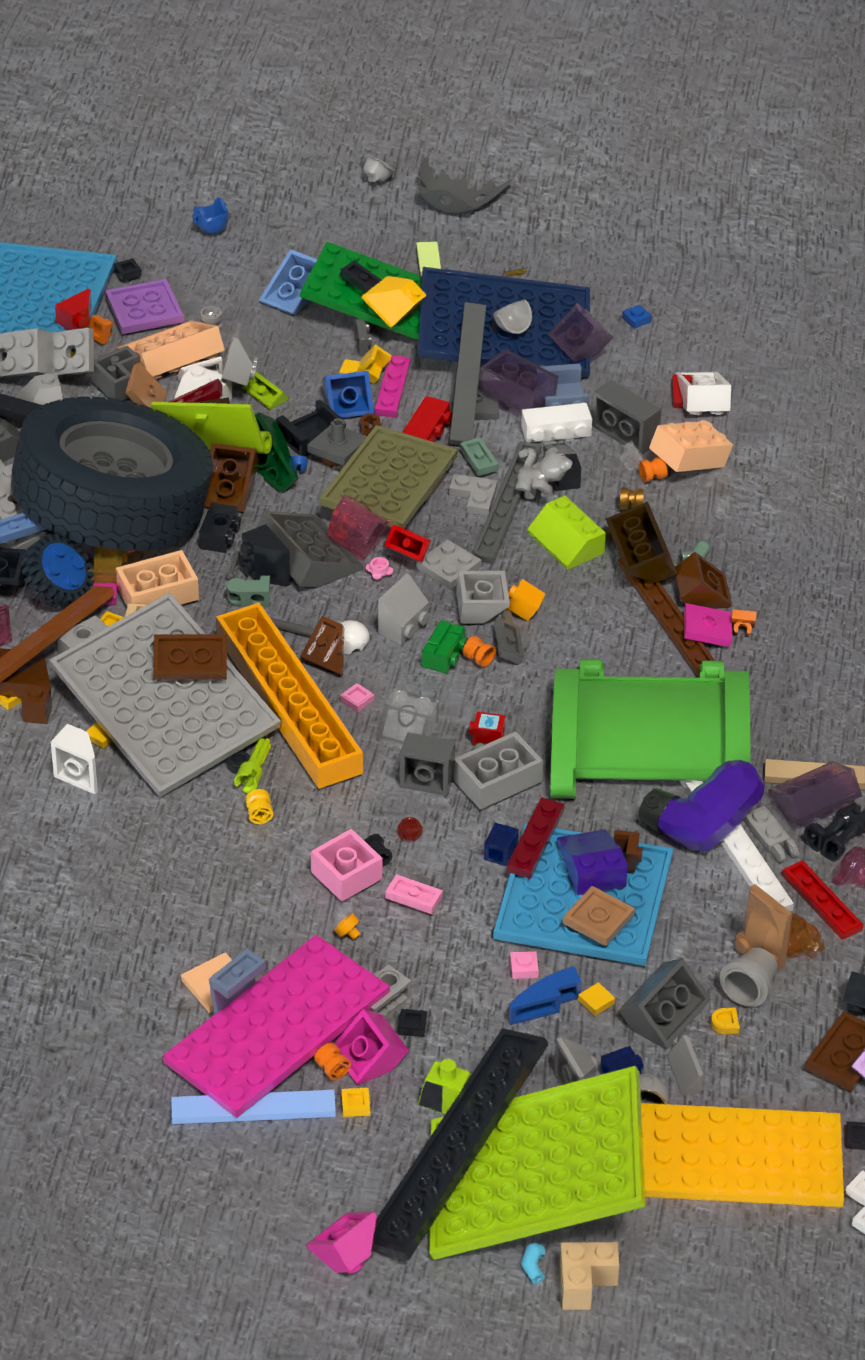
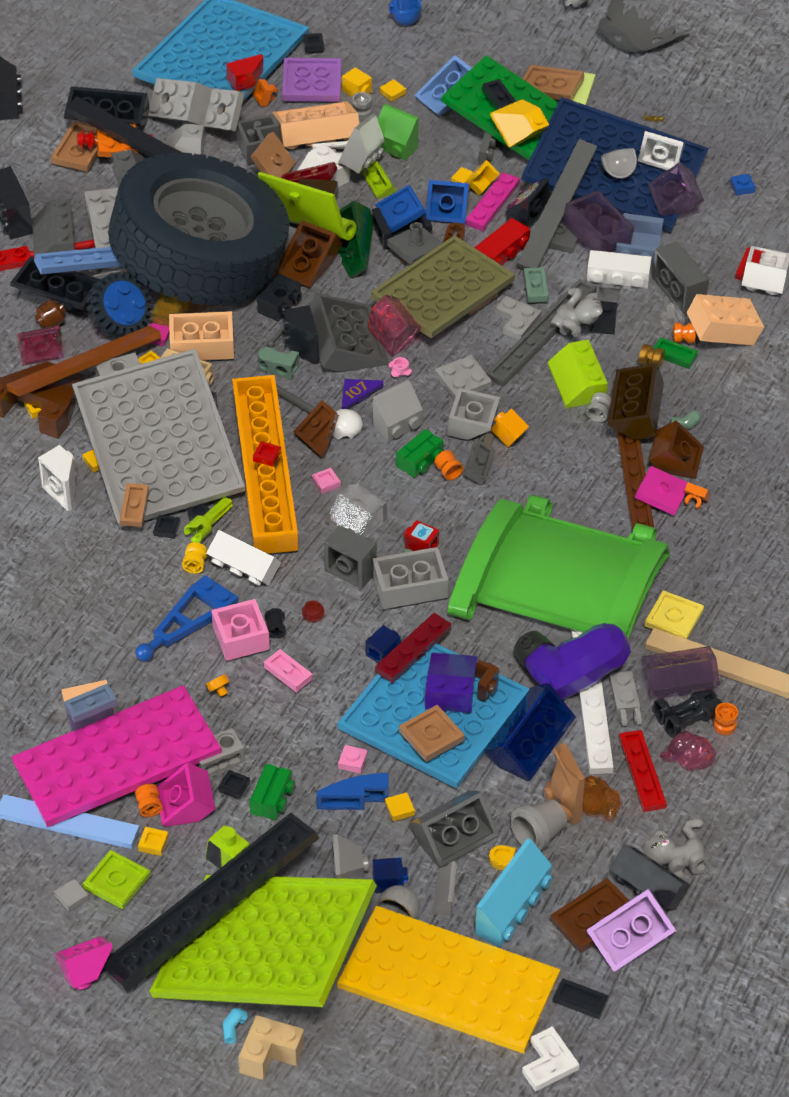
camera: 20 degrees right, 5 degrees up
reddish brown plate [153,634,227,680] -> none
blue hinge [291,455,308,473] -> none
red slope [384,524,431,562] -> none
none -> light grey tile [54,879,89,912]
none -> lime plate [82,850,151,909]
none -> medium nougat plate [120,483,149,527]
none -> blue plate [135,575,239,661]
none -> black tile [153,515,180,539]
none -> white brick [206,530,281,586]
none -> green brick [249,764,295,820]
none -> red tile [253,441,281,467]
none -> yellow brick [342,67,372,98]
none -> dark purple tile [342,379,383,409]
none -> blue plate [375,184,427,233]
none -> bright green slope [378,104,419,161]
none -> yellow tile [379,79,406,102]
none -> medium azure slope [475,838,553,948]
none -> clear blue slope [484,683,576,781]
none -> black slope [505,178,549,229]
none -> medium nougat plate [522,65,585,100]
none -> light grey wheel [586,392,612,422]
none -> white slope [638,131,685,173]
none -> light yellow plate [645,590,704,639]
none -> green tile [653,337,698,369]

